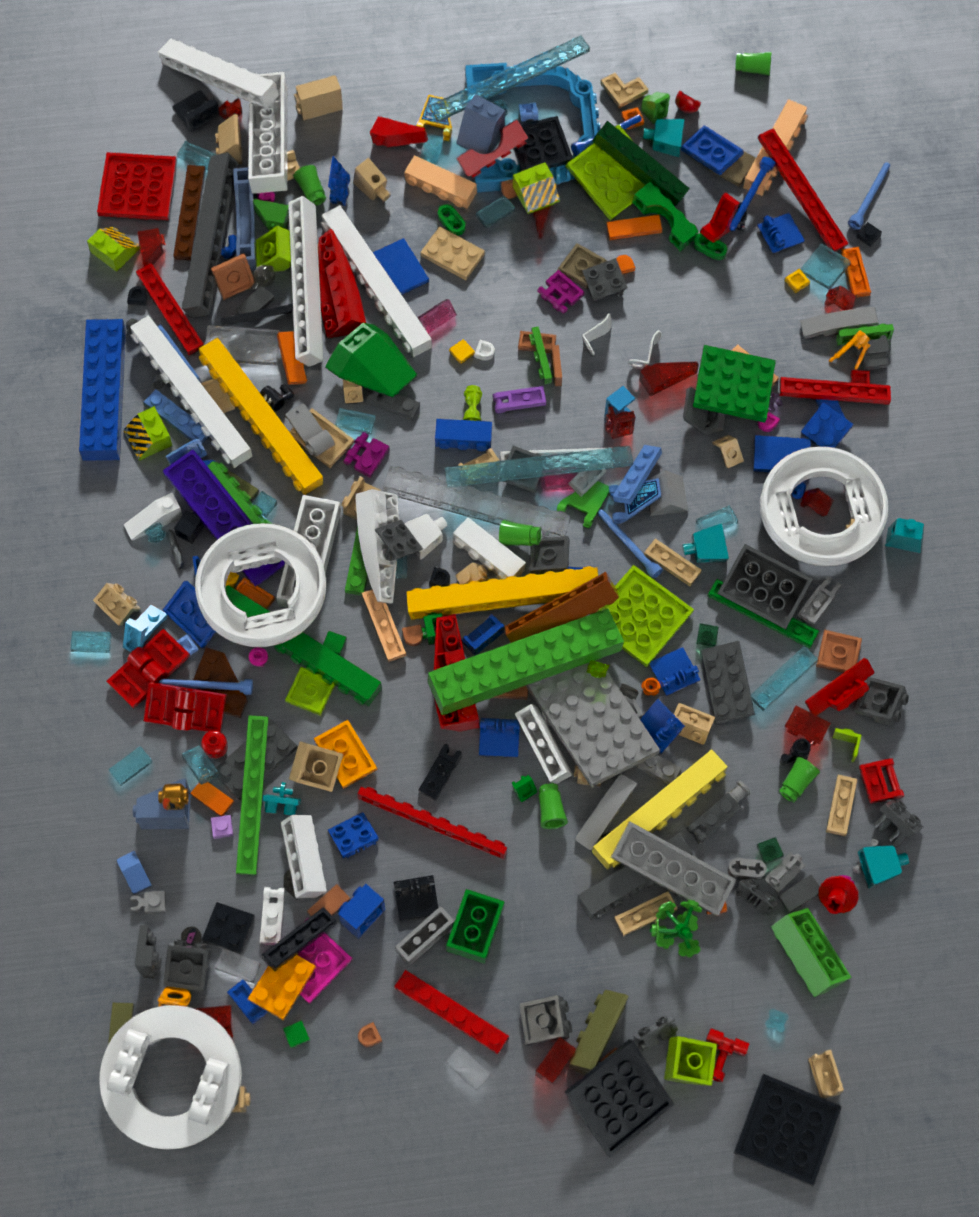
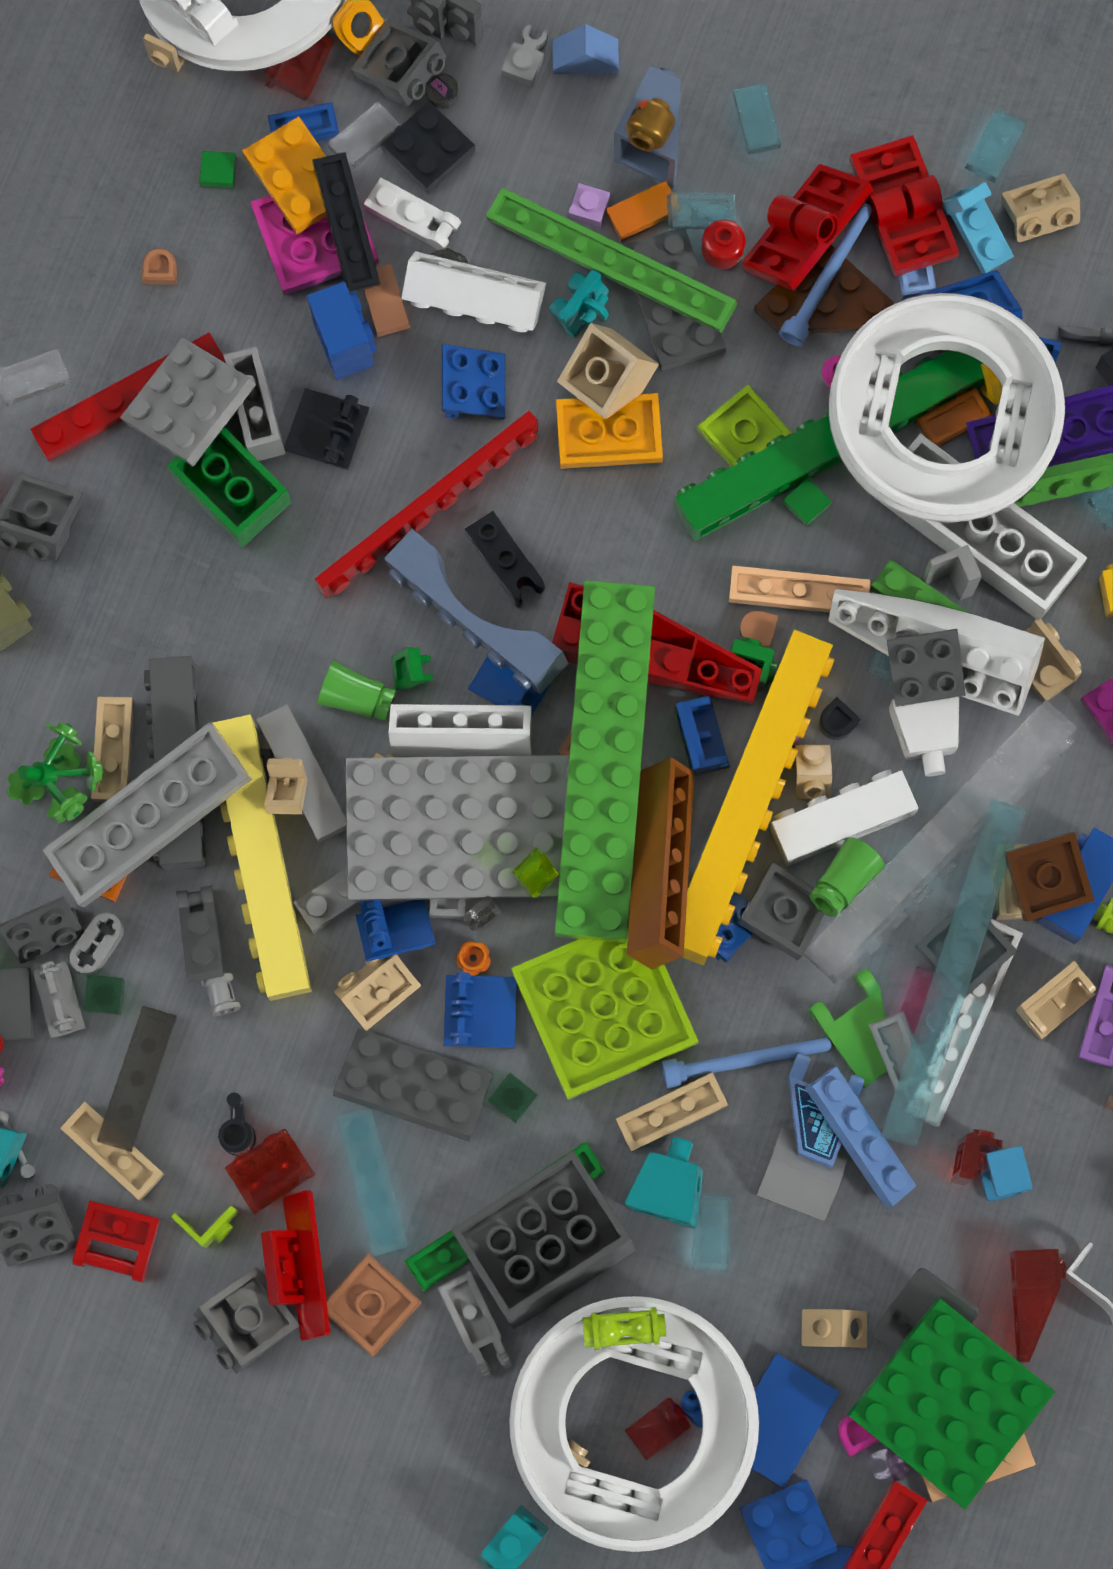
camera: 120 degrees right, 10 degrees up
bright green plant [779,757,820,803] -> none
none -> clear smoke tile [97,1006,177,1152]
none -> light grey plate [120,337,256,466]
none -> tan bracket [264,757,308,814]
none -> sand blue arch [384,529,568,694]
none -> lime piece [582,1307,666,1351]
none -> light grey panel [922,545,982,600]
none -> reddish brown plate [1004,832,1095,922]
none -> tan hinge [1015,961,1096,1040]

